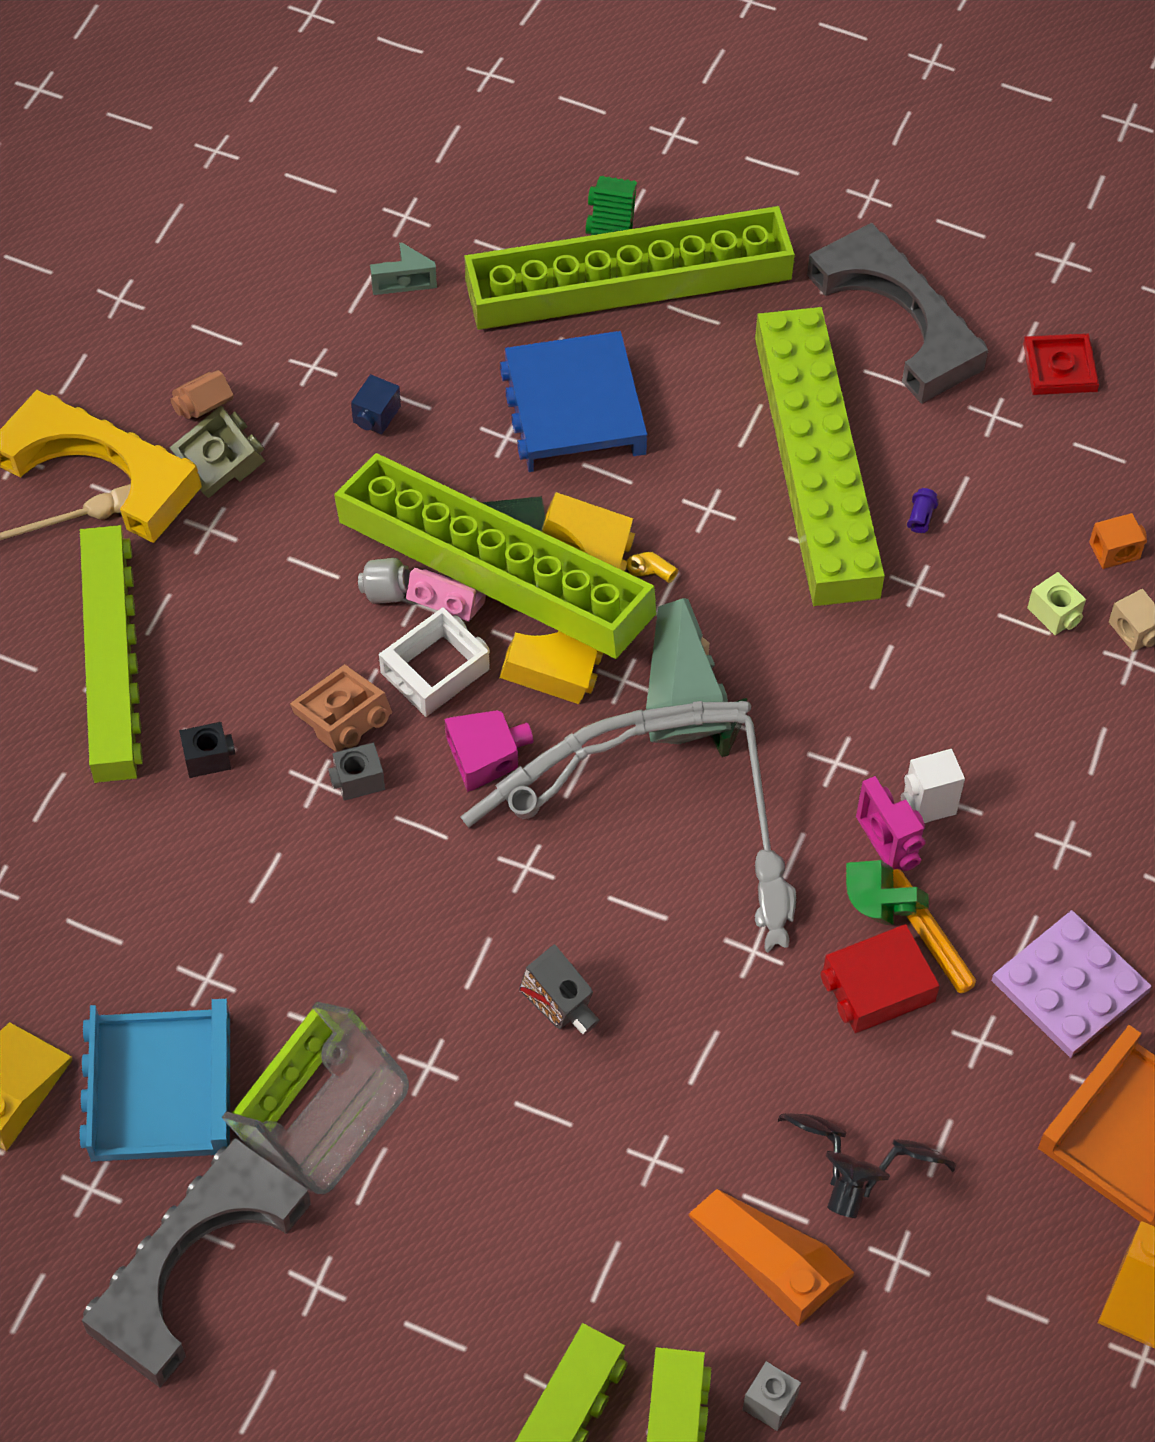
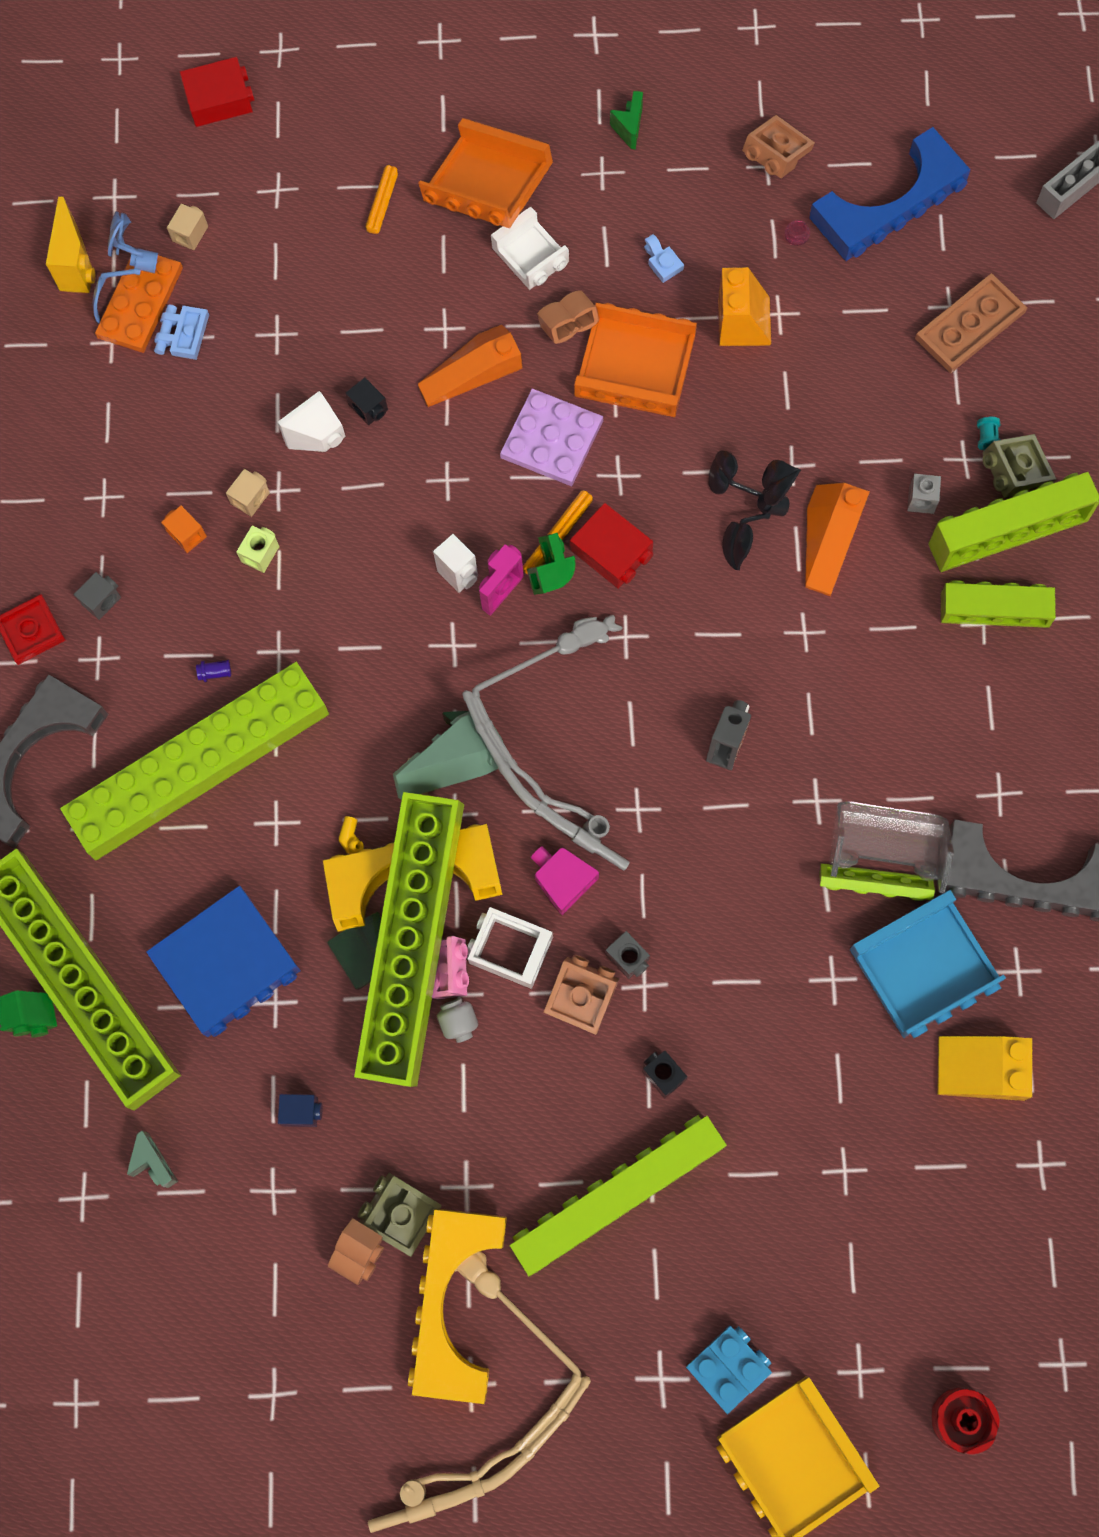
camera: 110 degrees left, 15 degrees up
none -> dark grey brick [73,572,121,620]

